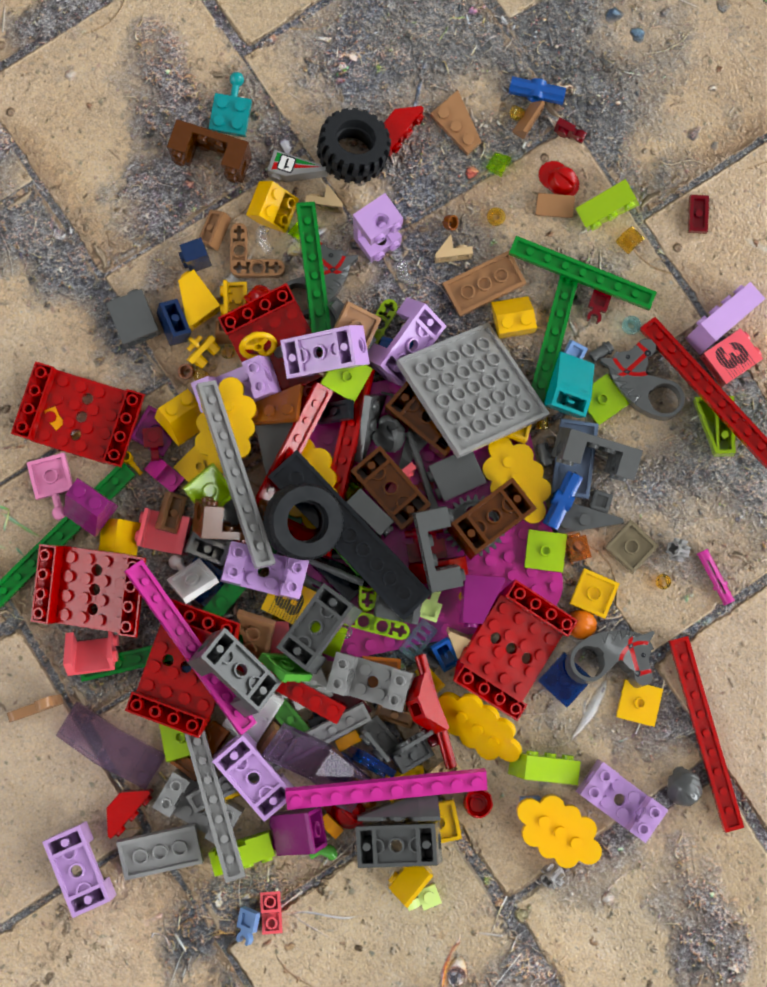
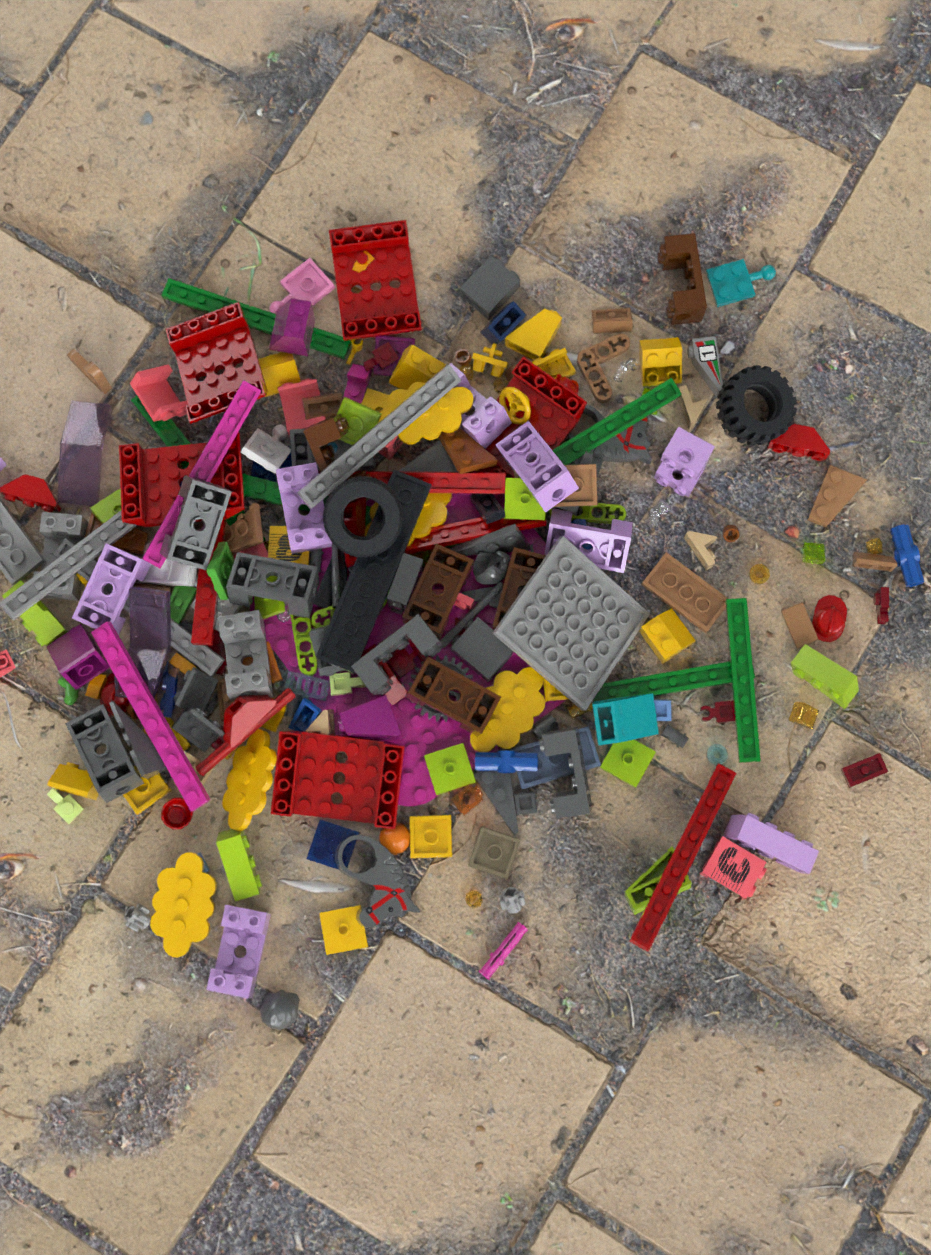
camera: 70 degrees right, 5 degrees down
dark blue brick [178,237,212,272] -> none
dark grey animal [600,339,685,421] -> none
red plate [668,636,745,833] -> none

